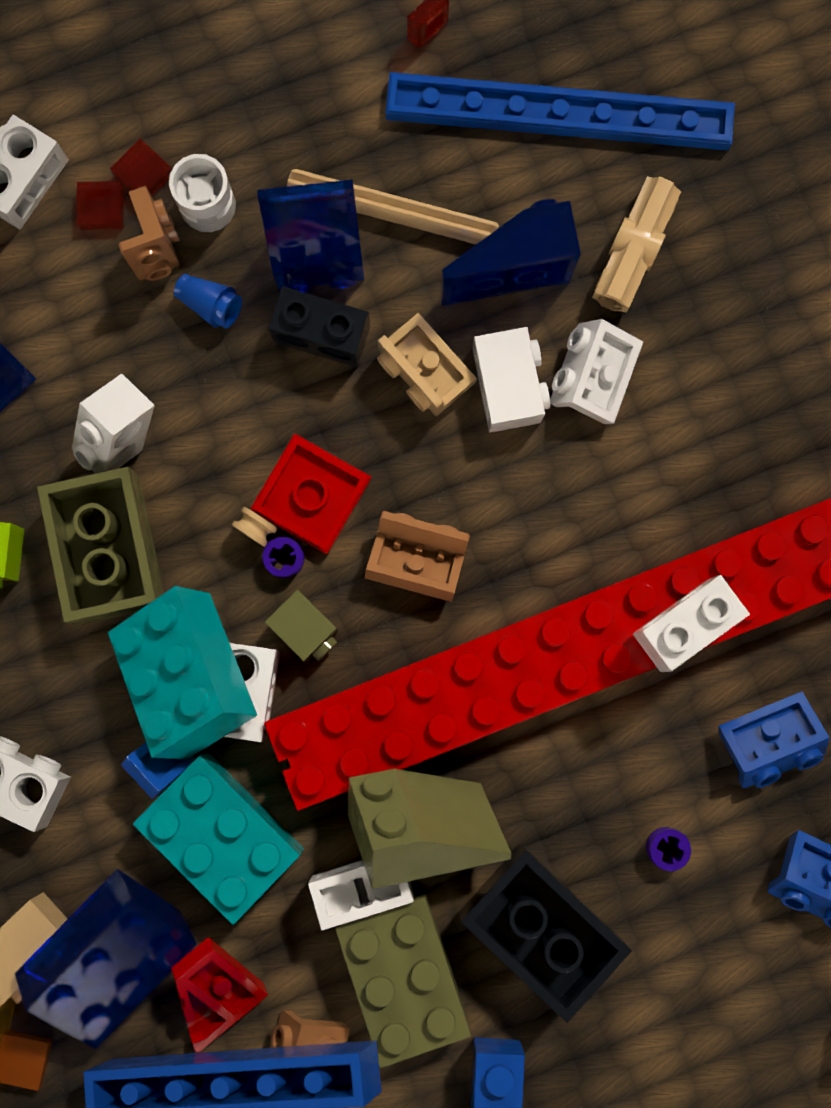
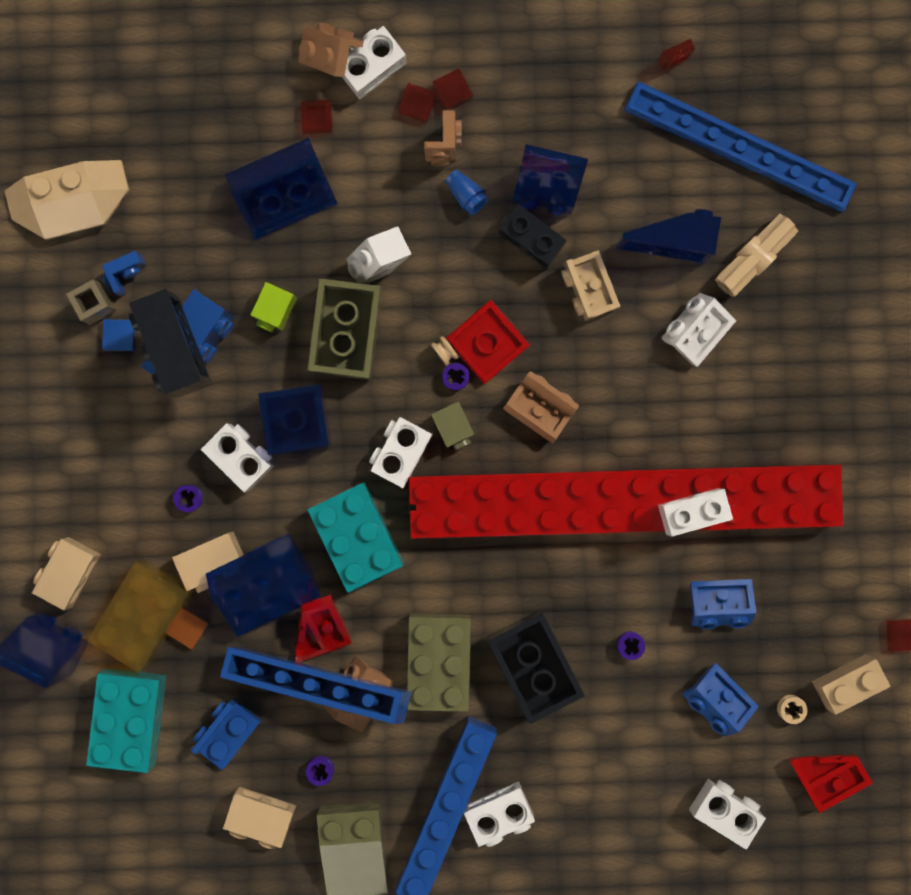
camera: 25 degrees right, 5 degrees up
teal brick [108,586,258,759] -> none
blue bracket [121,742,195,800] -> none
white wheel [169,154,236,232] -> none
tan axle [287,169,499,248] -> none
white brick [308,860,414,930] -> none
olive slope [348,769,511,889] -> none
white brick [472,327,550,433] -> none
none -> clear blue brick [258,384,332,455]

